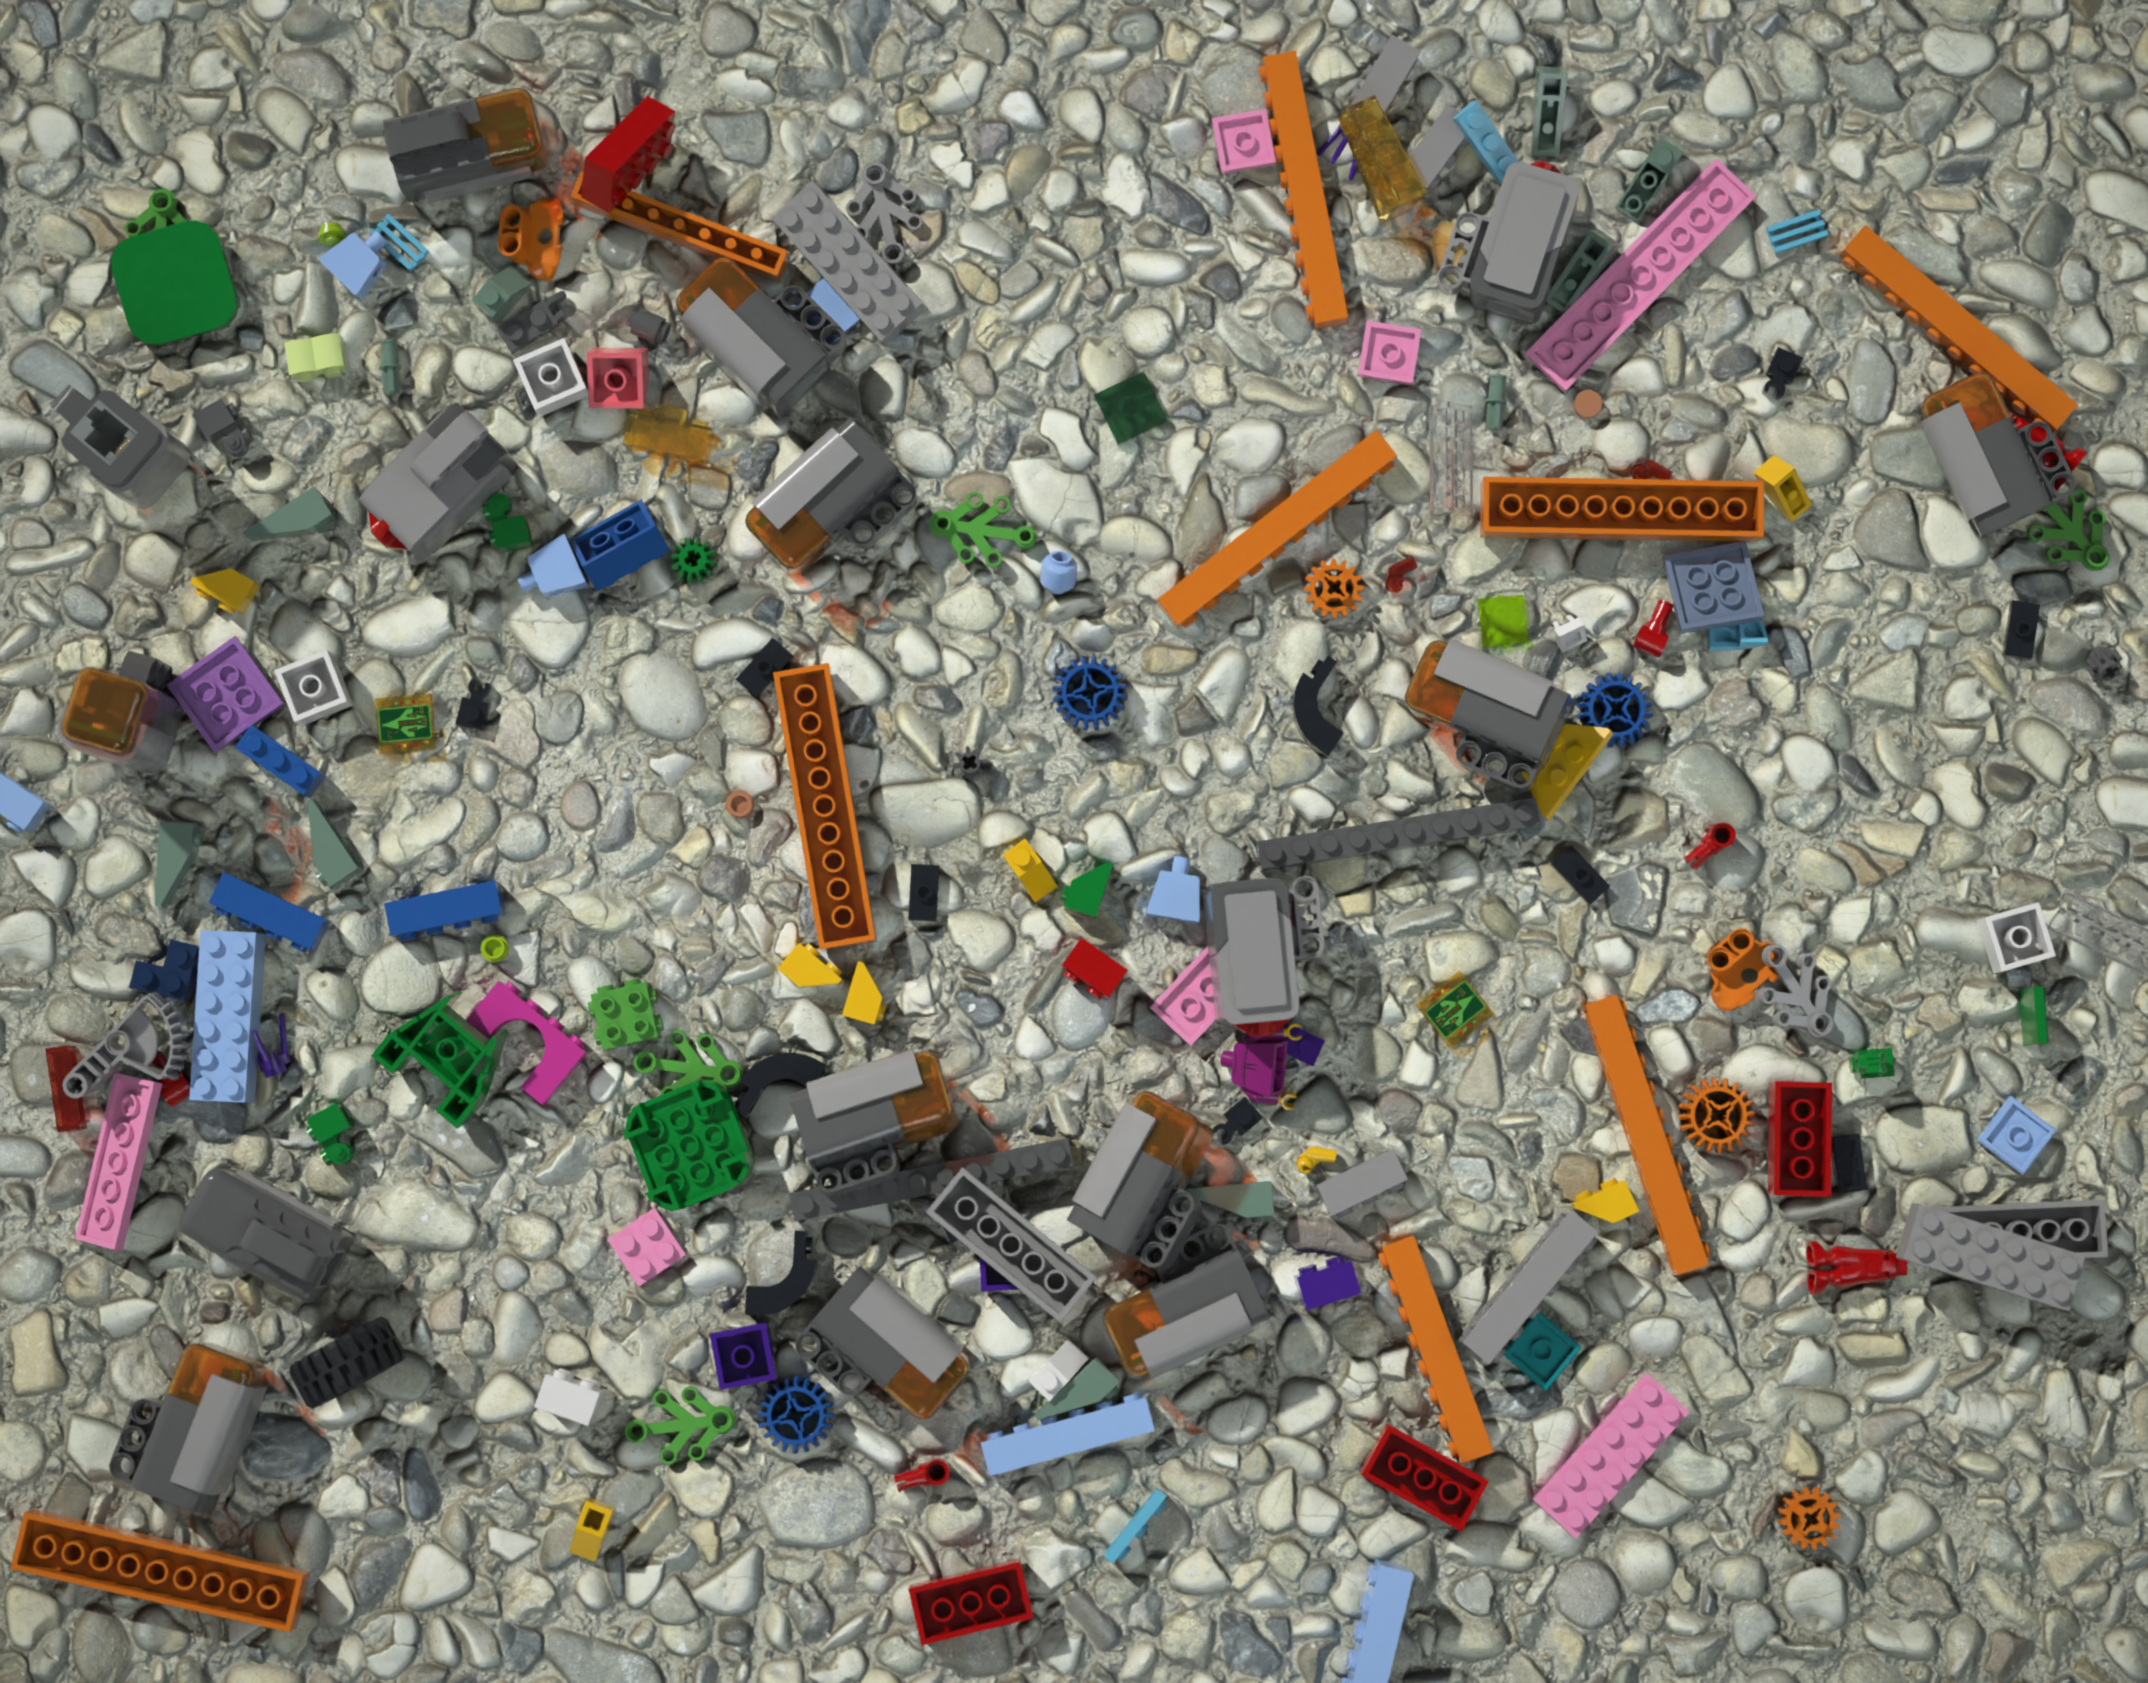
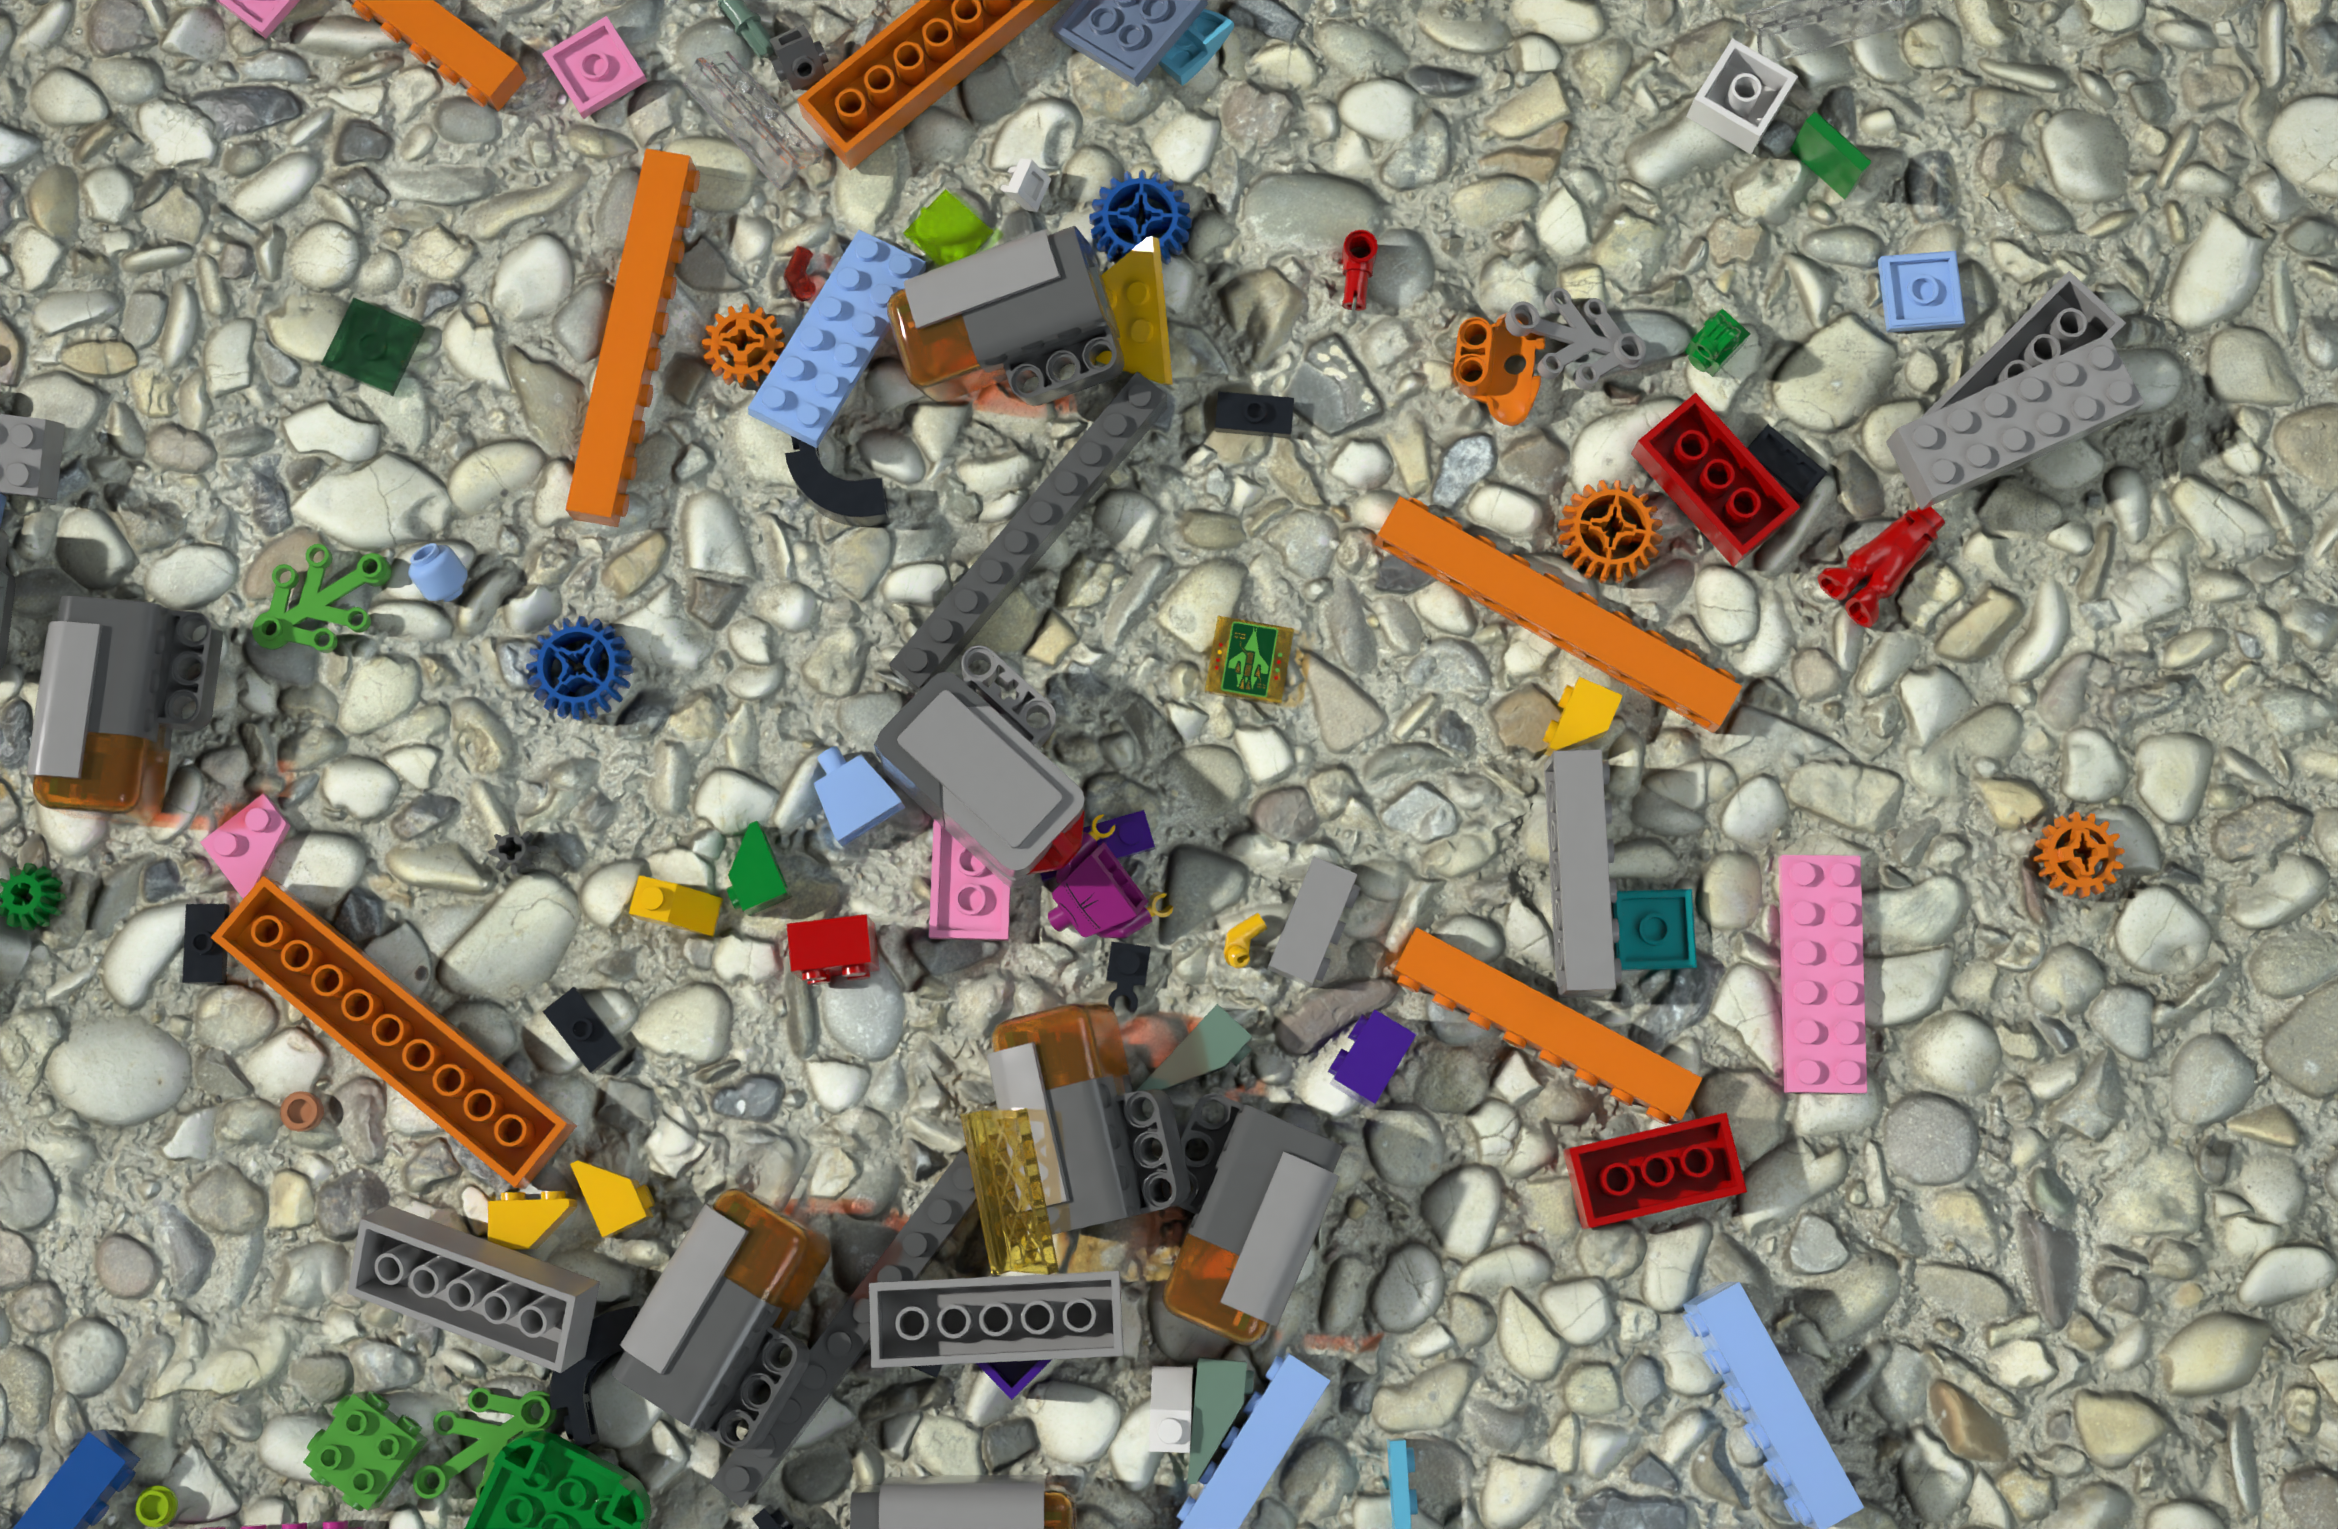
camera: 40 degrees left, 5 degrees down
red pin [1633,600,1674,658] -> none
none -> bright pink wing [200,793,291,899]
none -> light grey brick [347,1205,600,1373]
none -> light blue plate [748,230,926,448]
none -> dark grey brick [769,25,829,91]
none -> clear yellow fence [960,1105,1059,1275]

